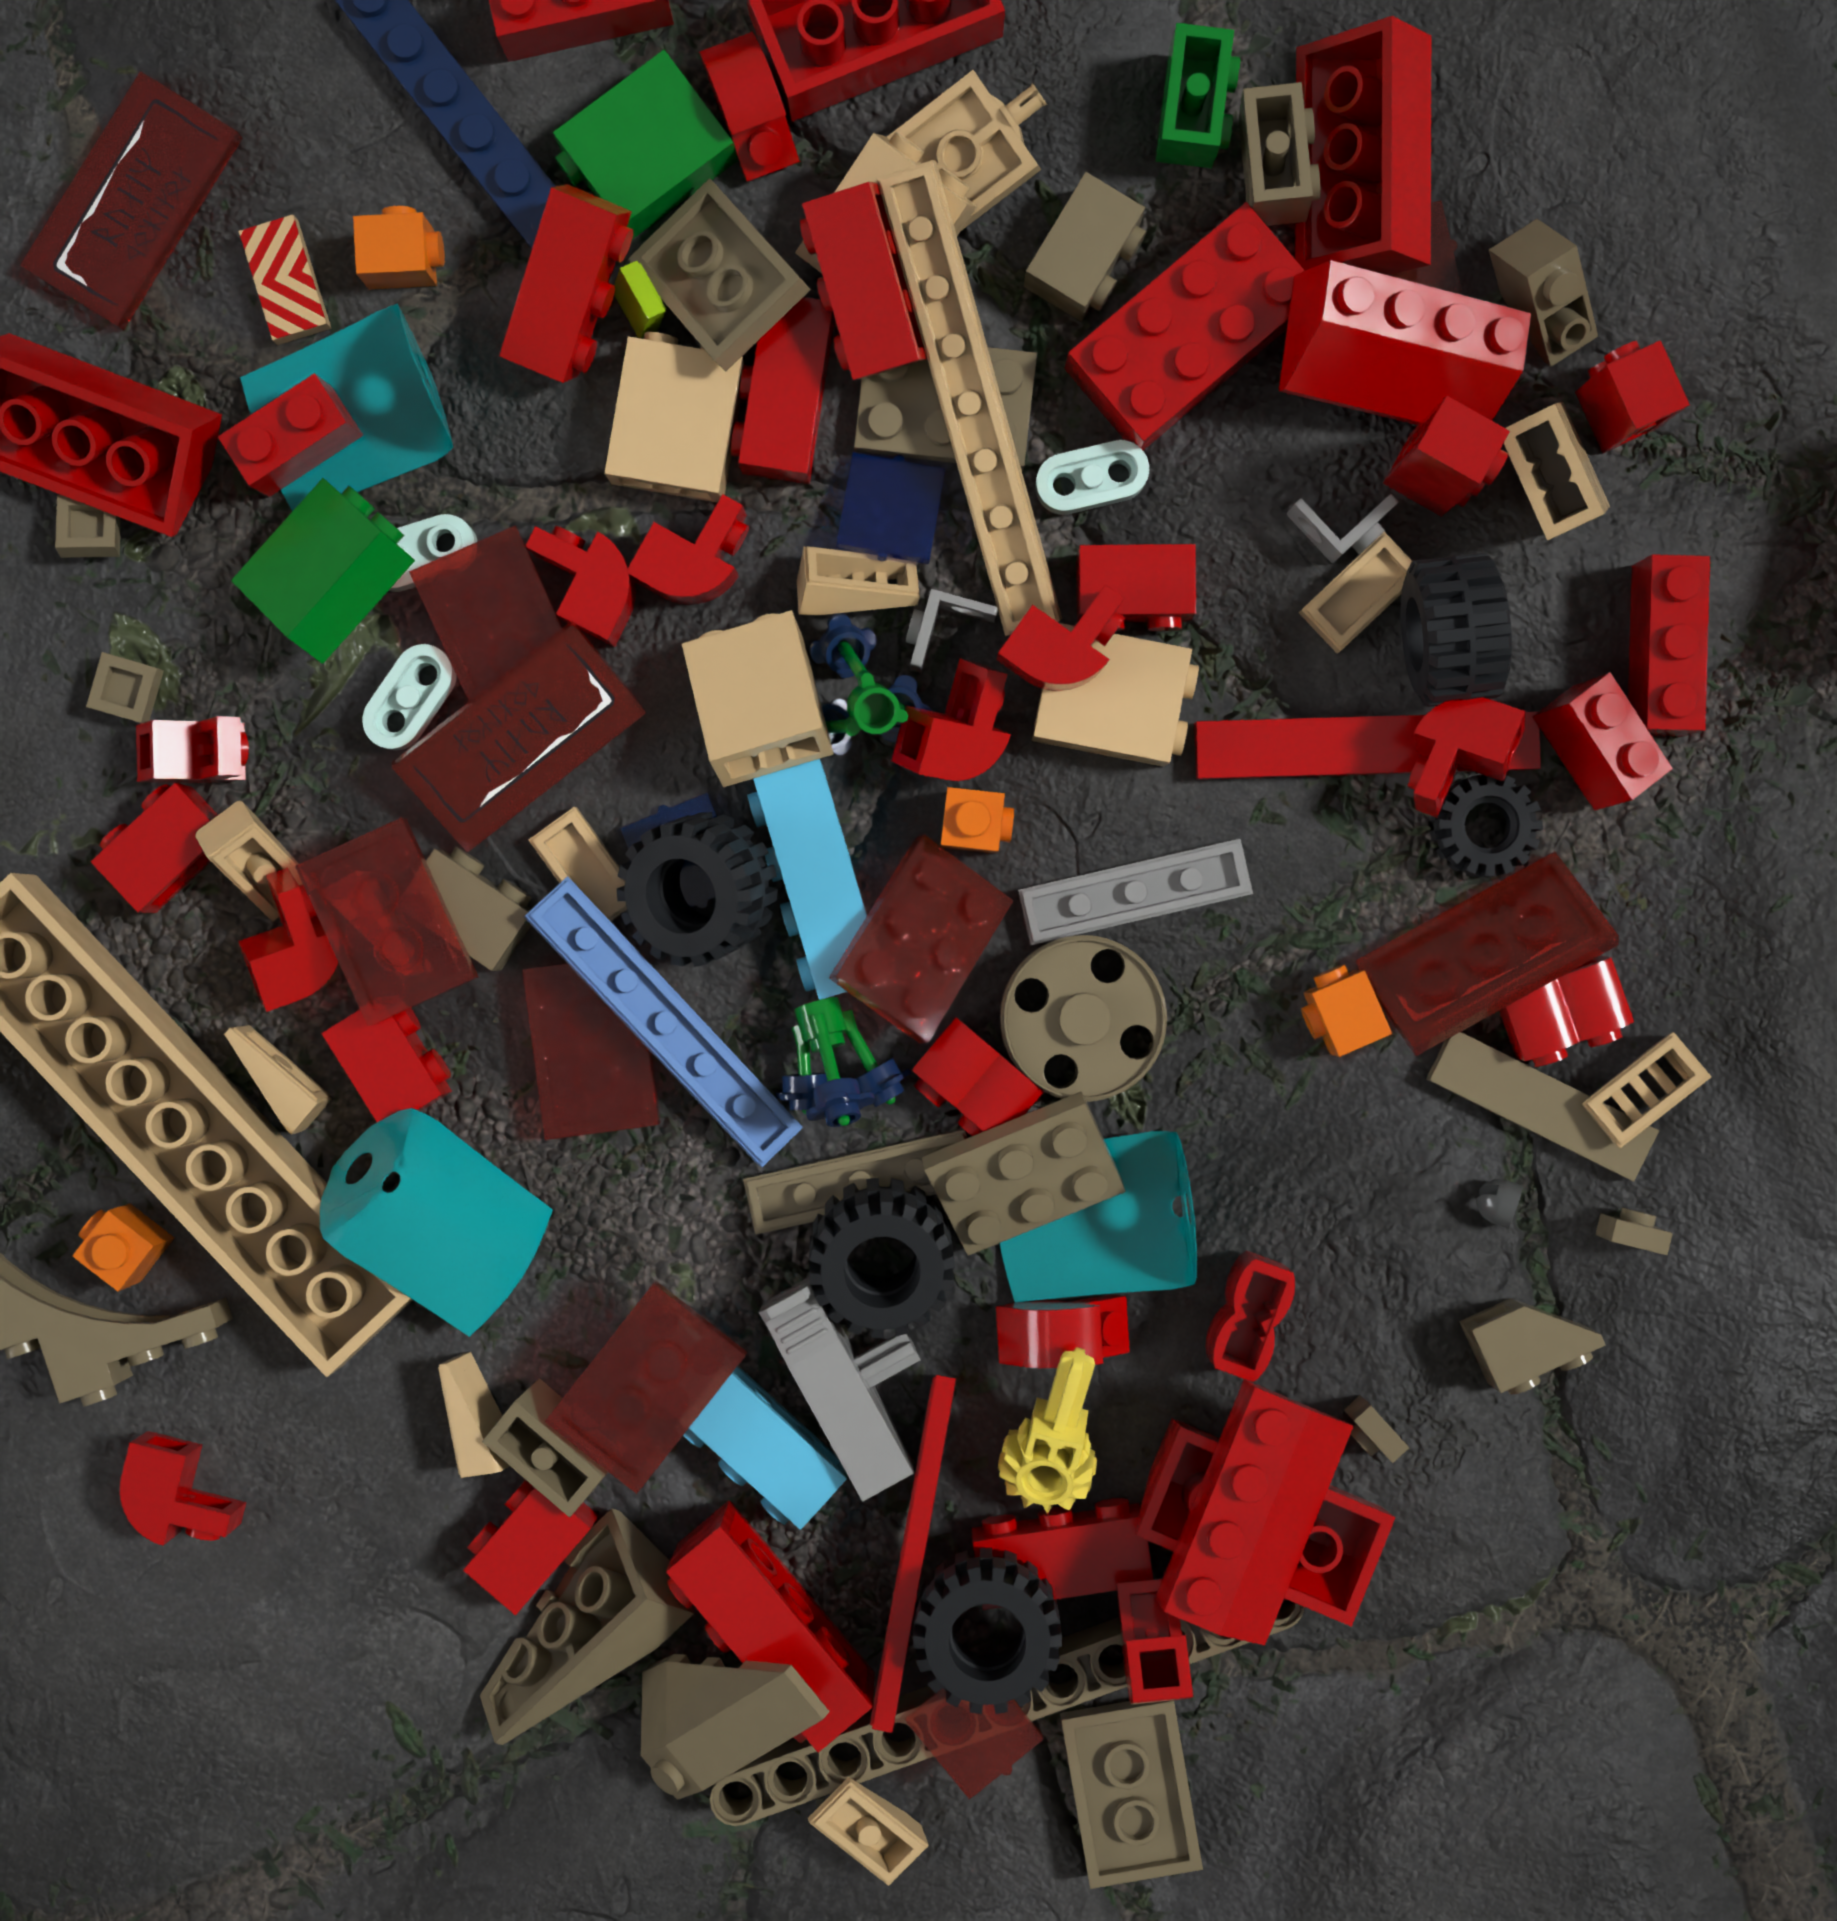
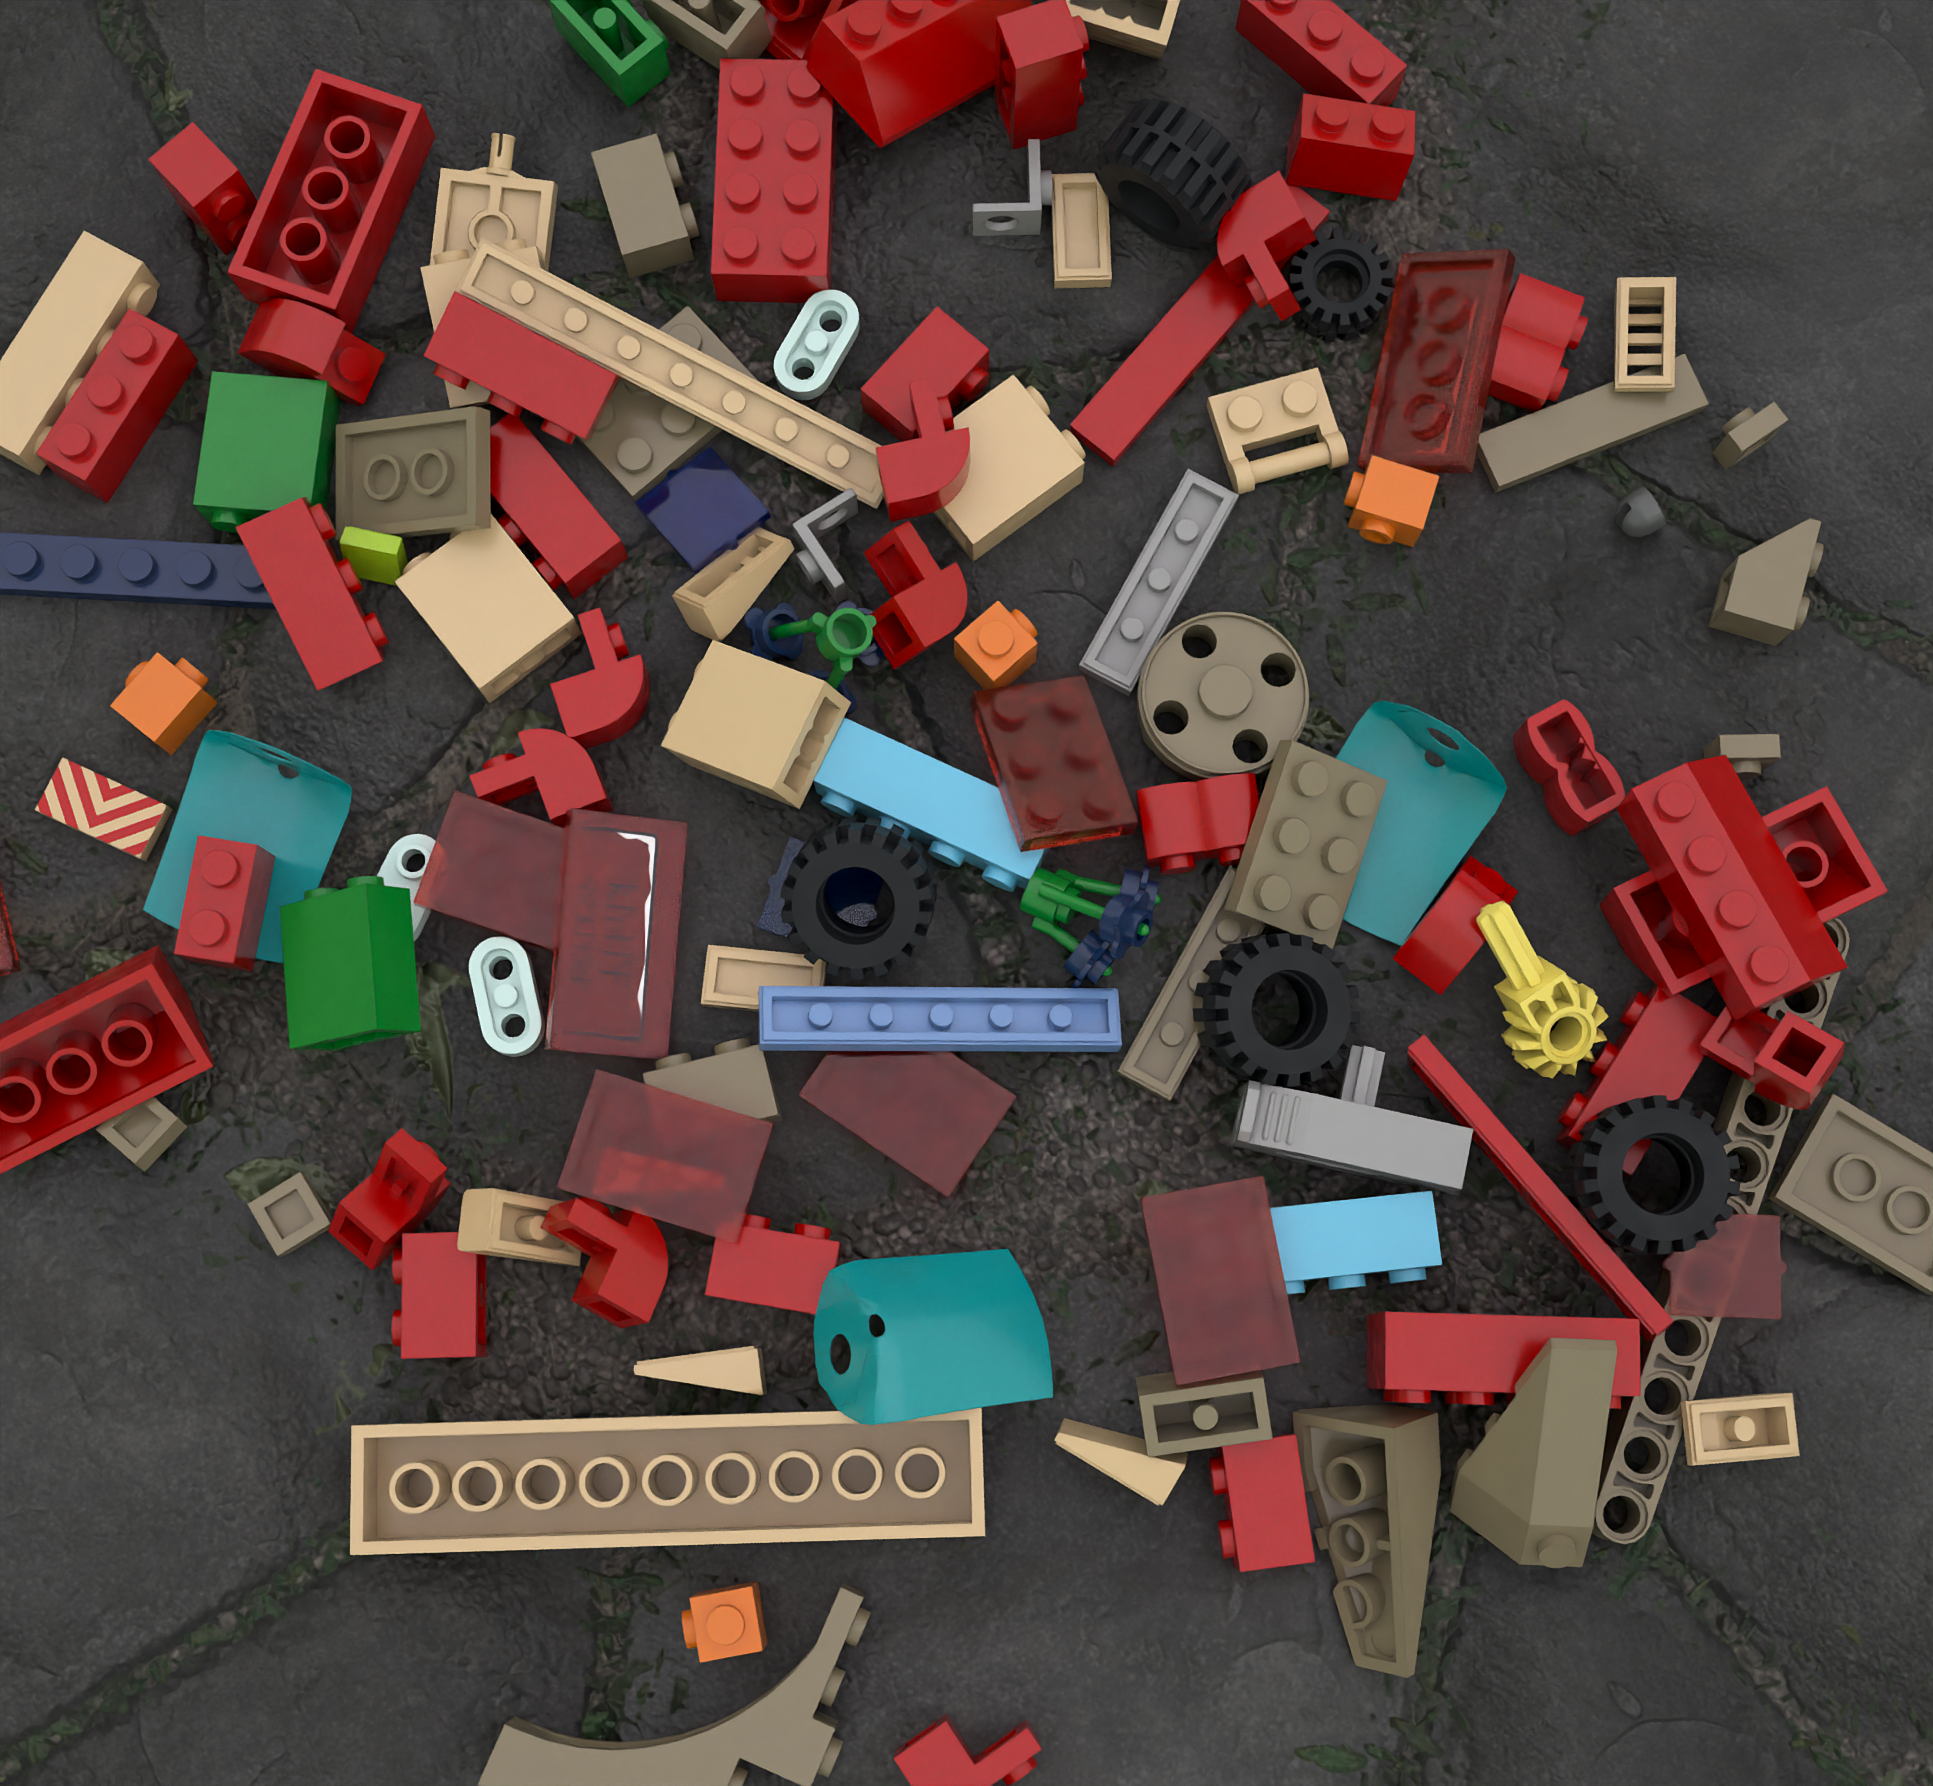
camera: 50 degrees left, 10 degrees down
none -> tan plate [1206,367,1349,495]

